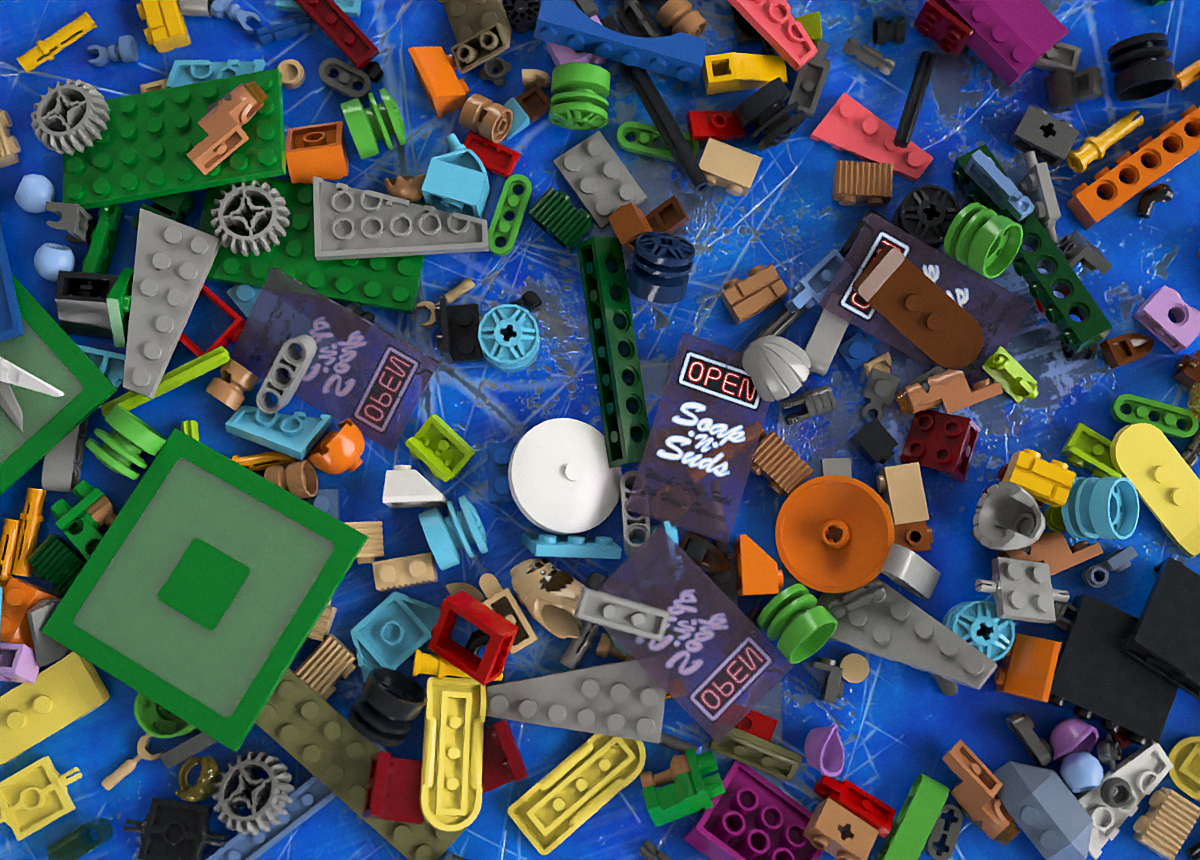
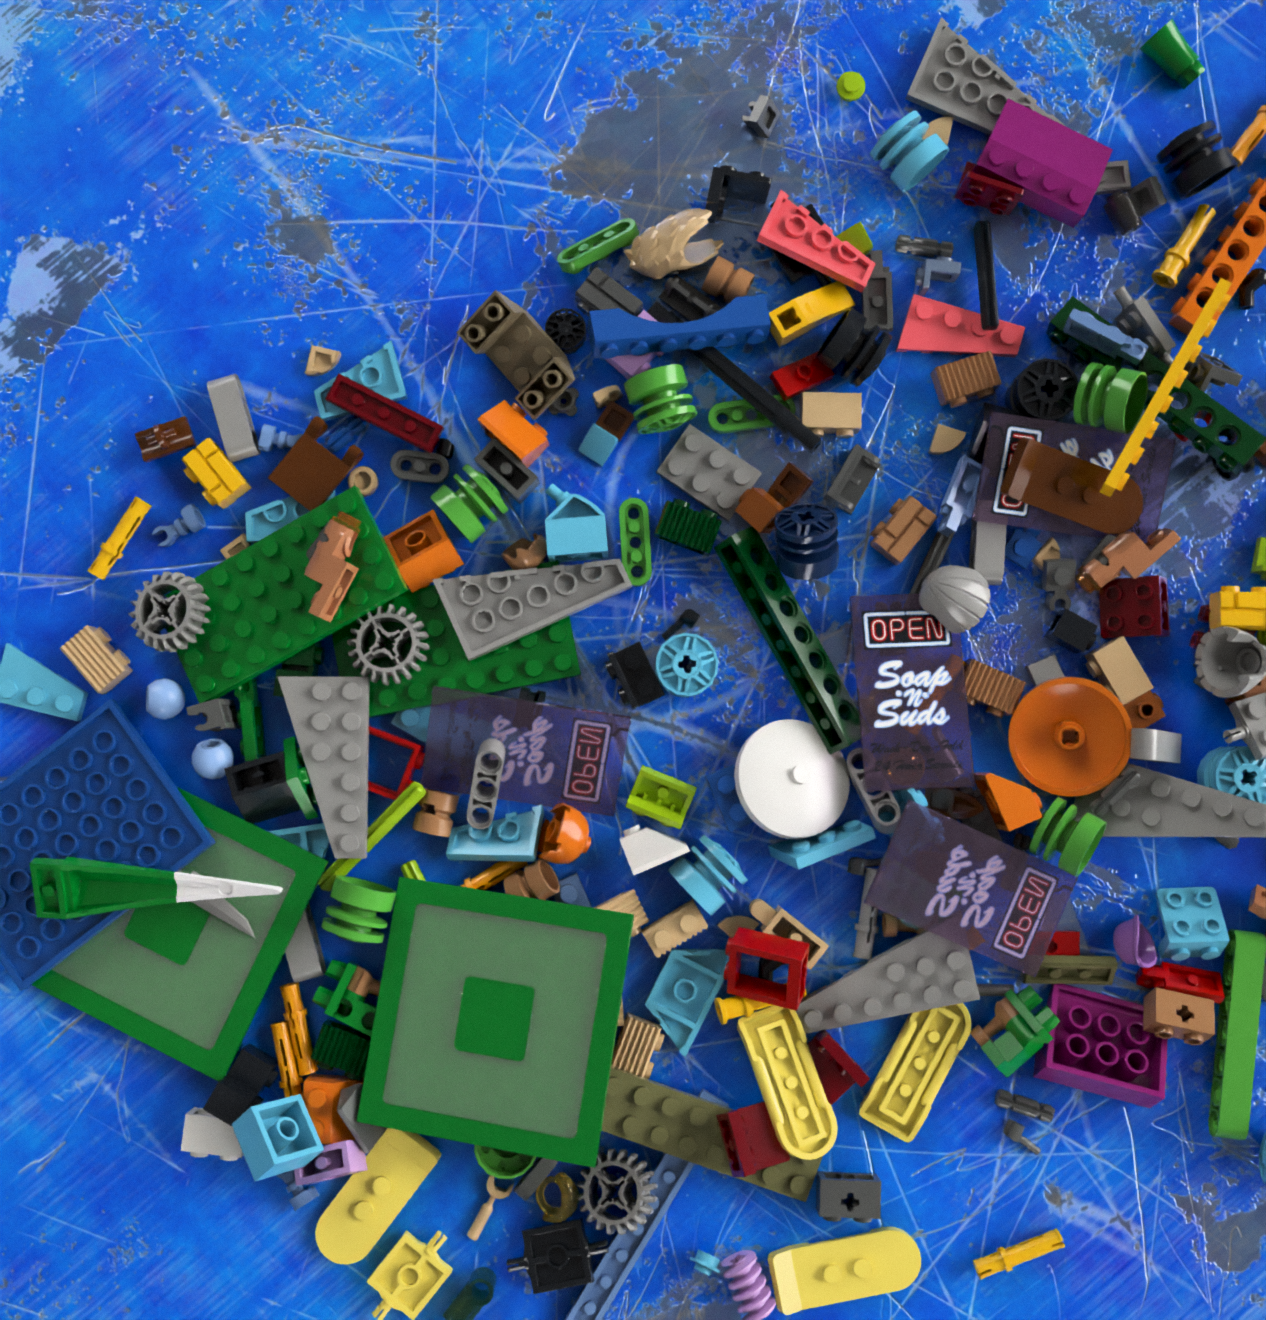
camera: 20 degrees left, 5 degrees up
black wheel [348,667,427,747] -> none
tan piece [415,277,475,328] -> none
medium nougat wheel [460,93,513,143] -> none
red plate [463,131,521,180] -> none
tan head [510,557,585,639] -> none
light grey tile [574,586,671,642] -> none
dark grey hinge [780,384,836,425] -> none
dark grey bracket [809,657,844,703] -> none
tan tile [838,653,869,683] -> none
black wheel [872,16,906,45] -> none
lime hinge [981,346,1038,404] -> none
dark grey brick [1007,106,1080,169] -> none
none -> reddish brown flag [268,416,364,511]
none -> dark grey brick [474,438,540,504]
none -> dark grey hinge [823,444,881,515]
none -> sand blue bracket [915,257,961,296]
none -> tan tile [928,424,966,455]
none -> yellow plate [1100,278,1232,497]
none -> medium azure bracket [1156,887,1230,961]

